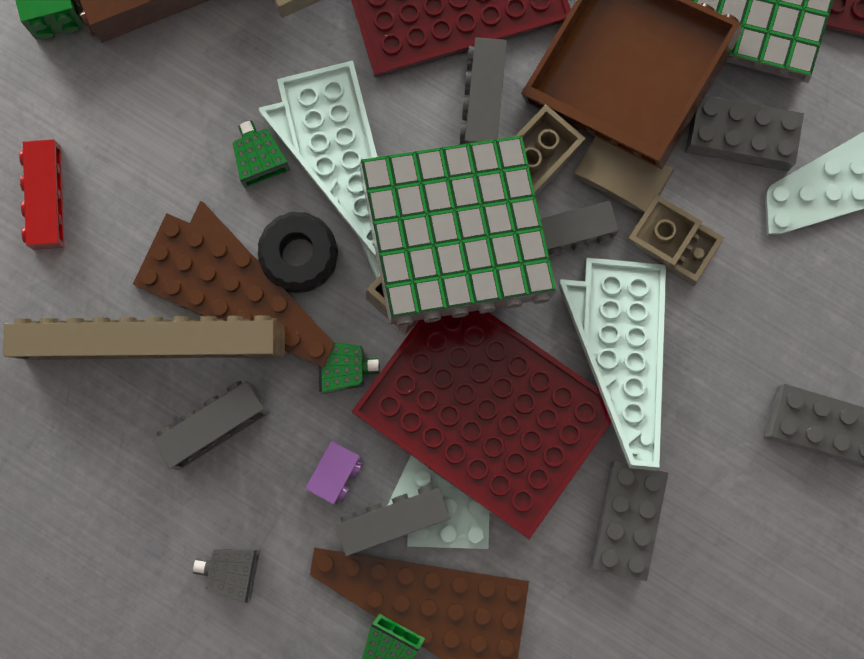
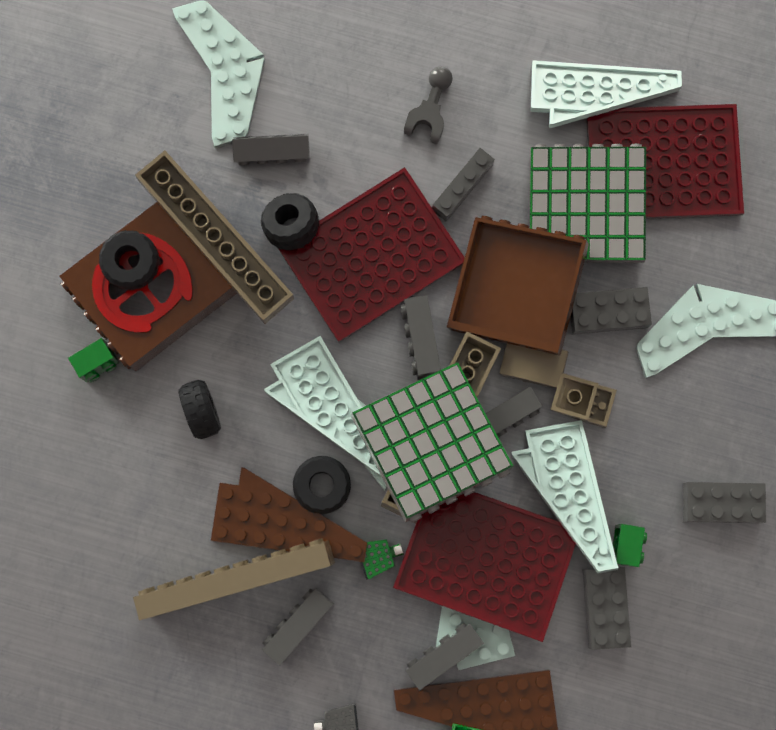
camera: 20 degrees left, 0 degrees up
red brick [19,139,65,250] -> none
green torso [233,121,290,188] -> none
medium lavender brick [305,441,363,505] -> none
none -> black tyre [178,380,221,439]
none -> green brick [612,524,647,567]

